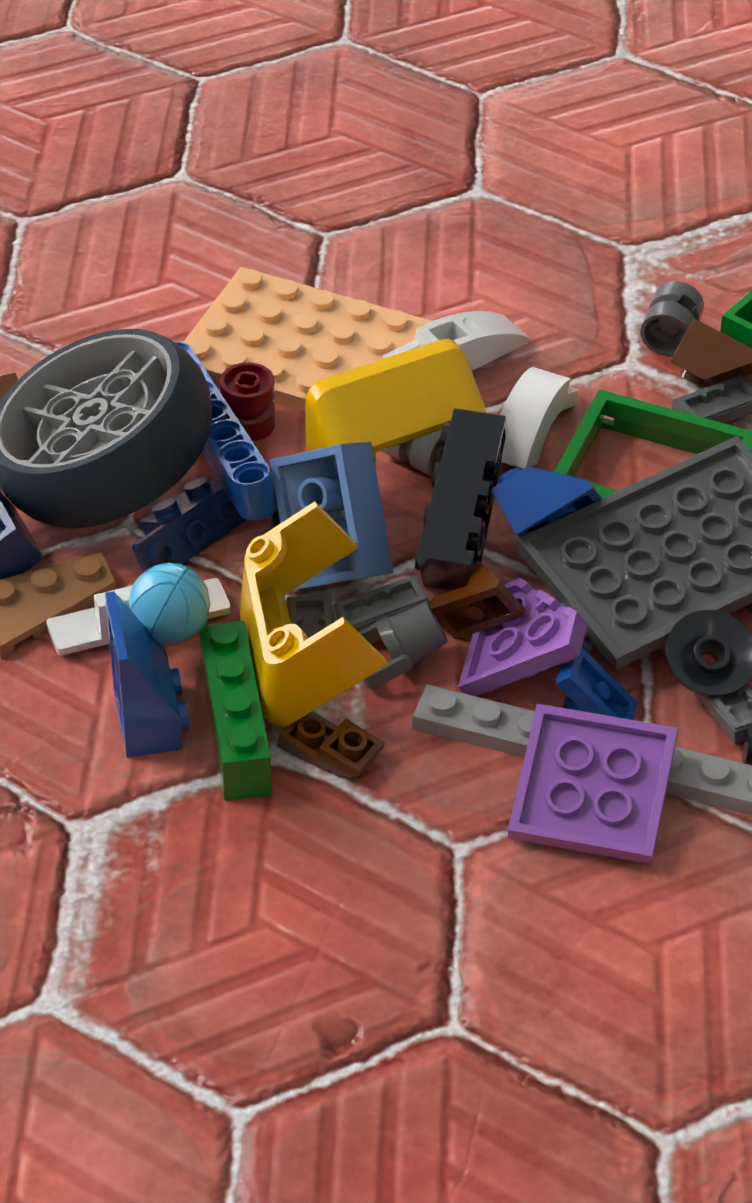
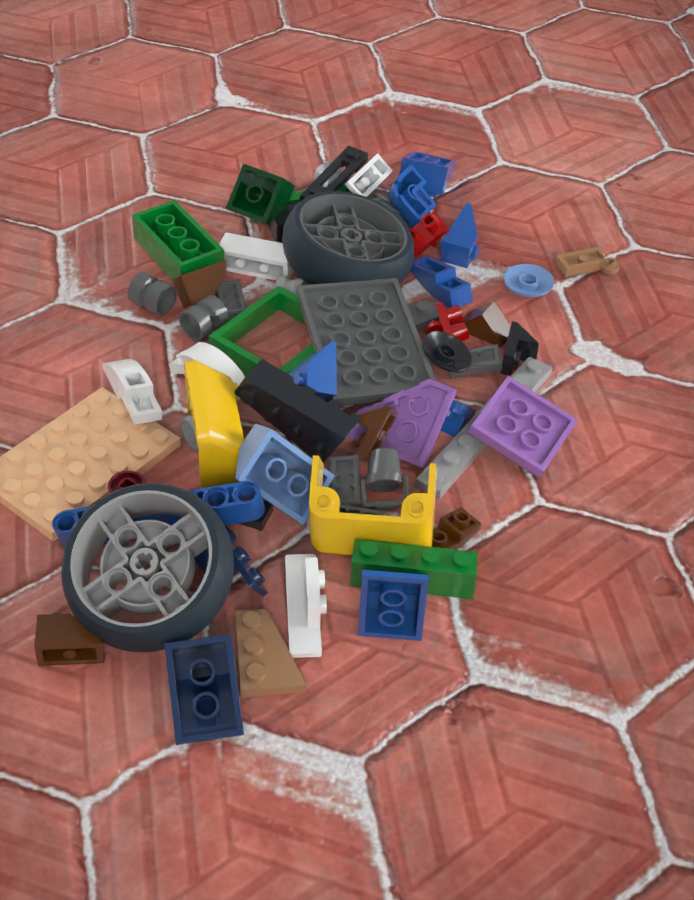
camera: 75 degrees left, 0 degrees up
medium azure piece [128,563,211,645] -> none
none -> dark grey wheel [179,295,229,342]

